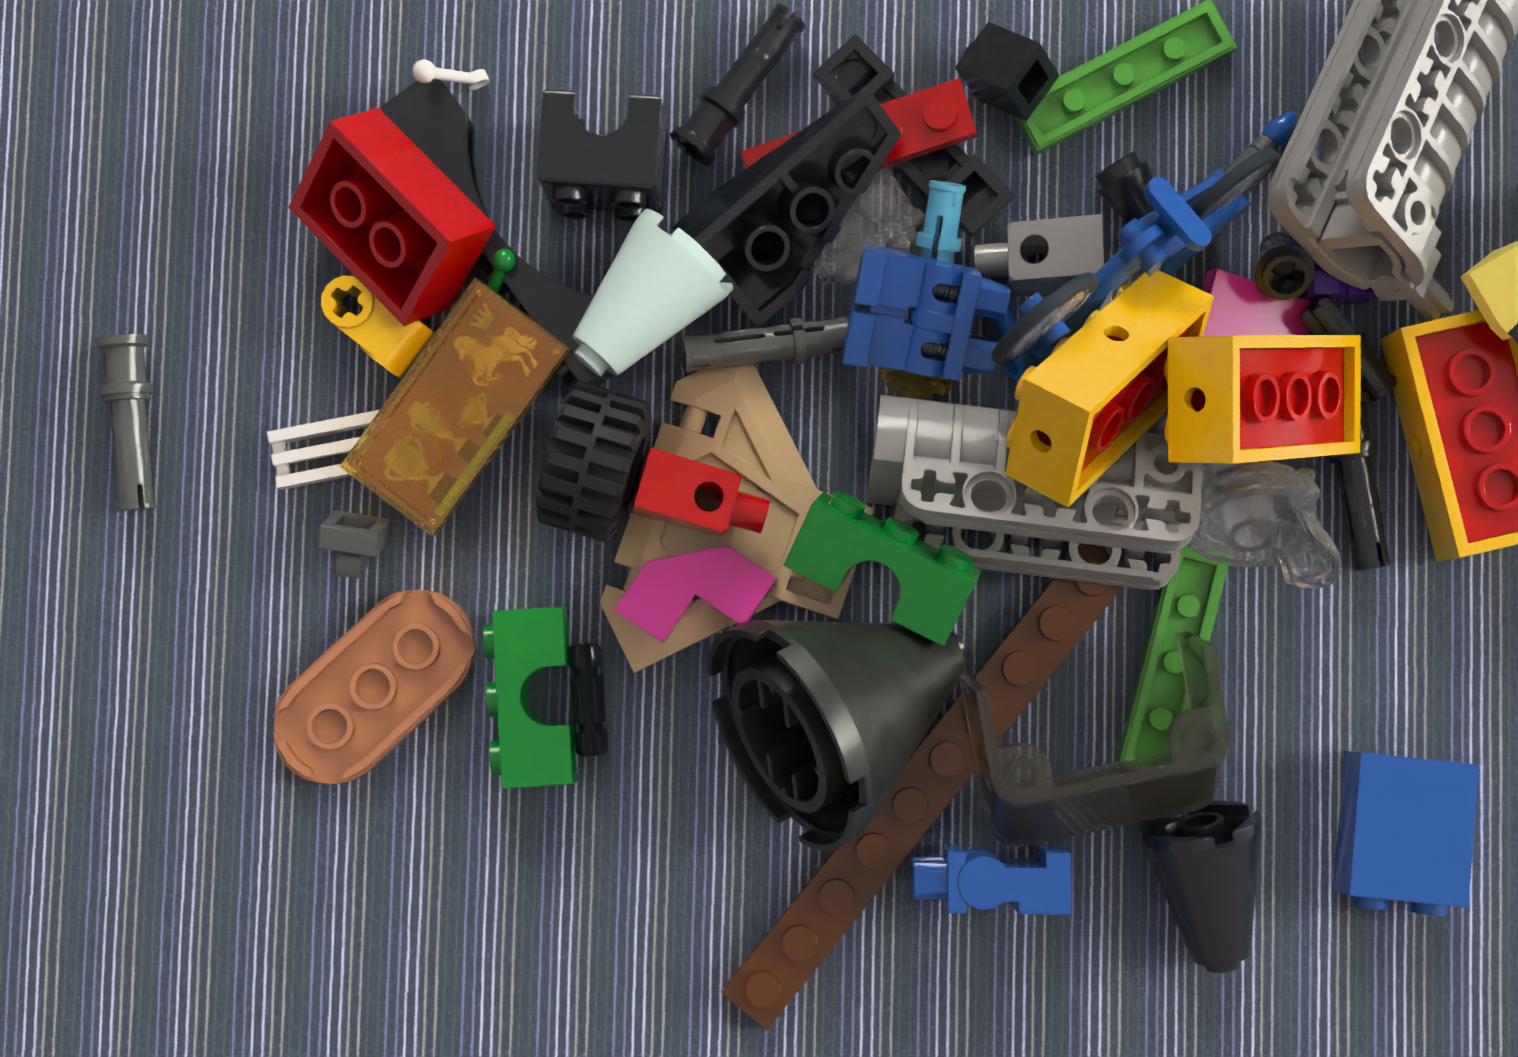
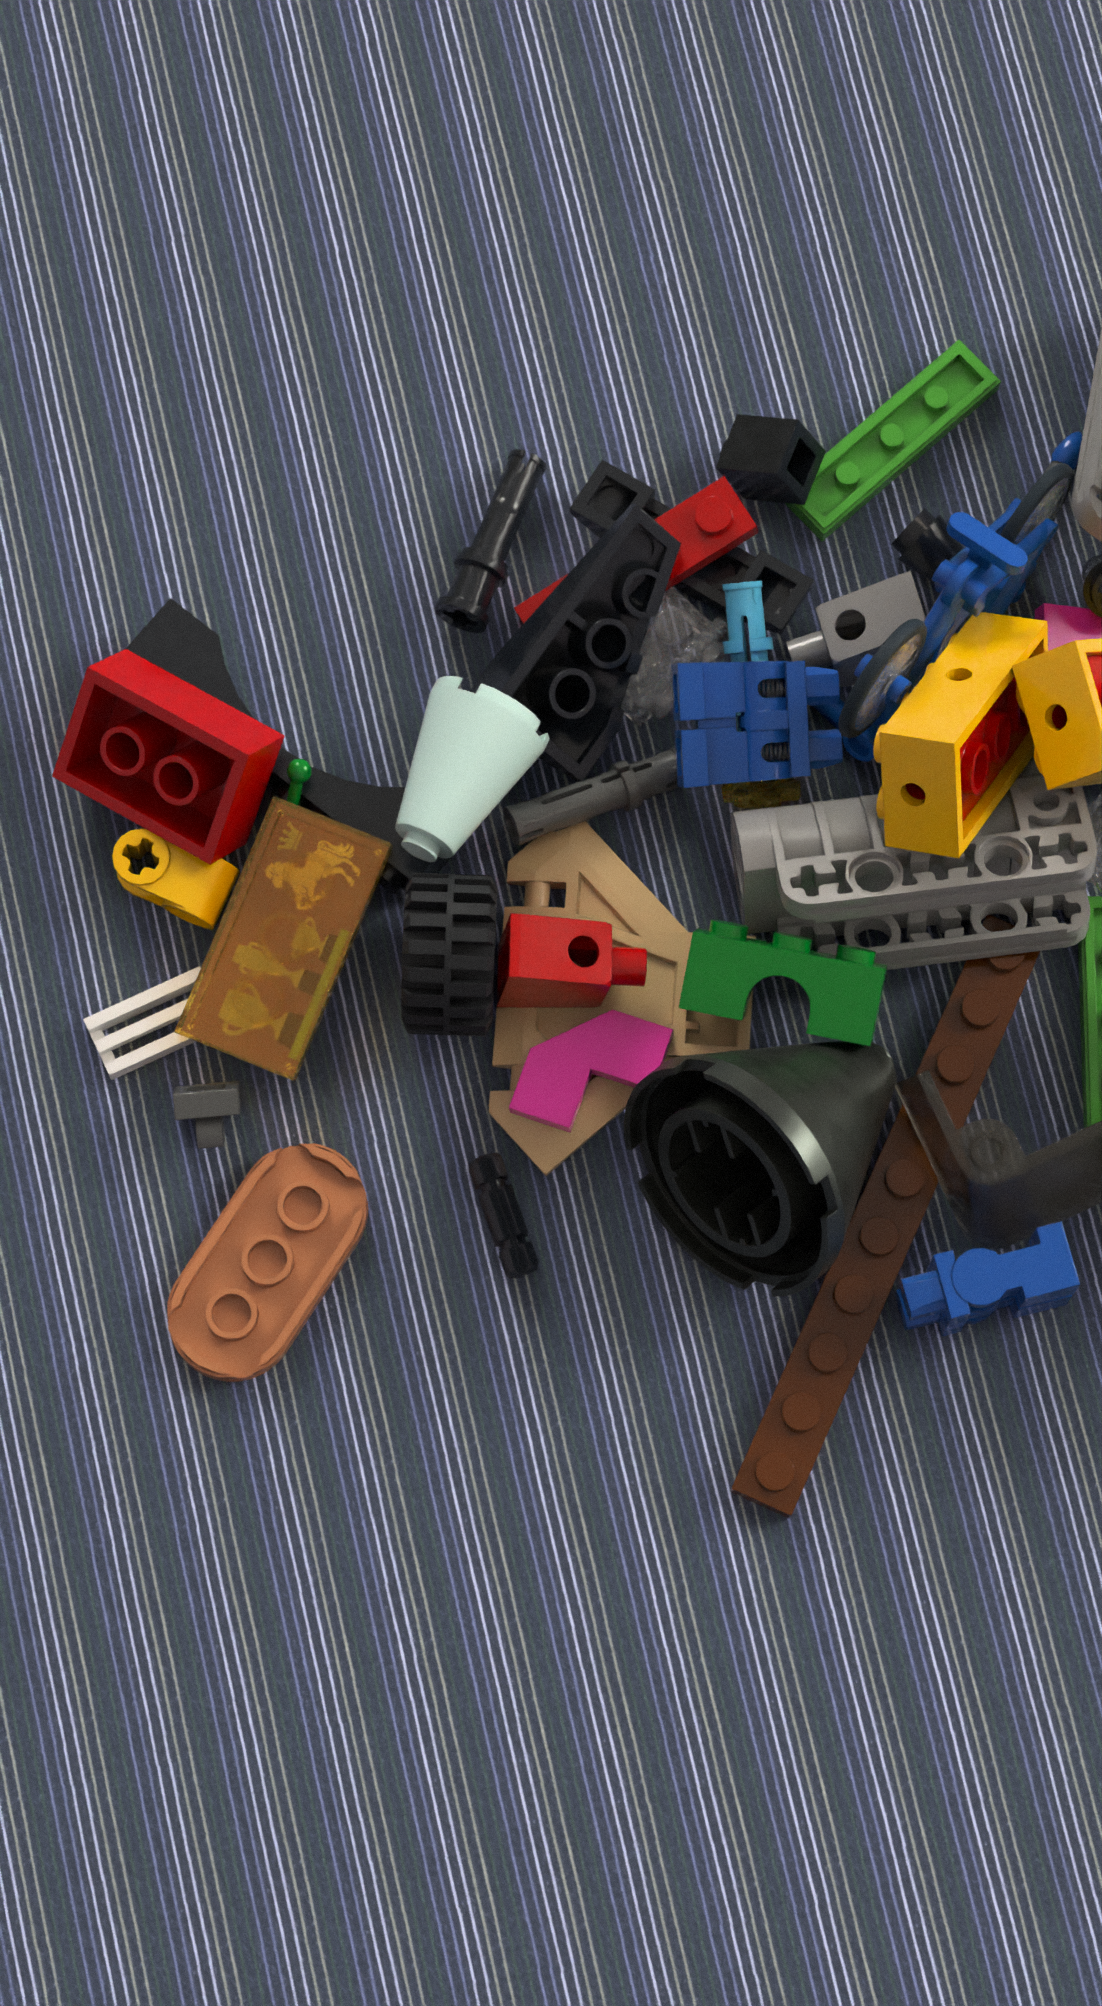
camera: 20 degrees left, 10 degrees down
white hinge [412,59,490,90] -> none
green arch [483,606,578,789] -> none
black piece [537,89,667,222] -> none

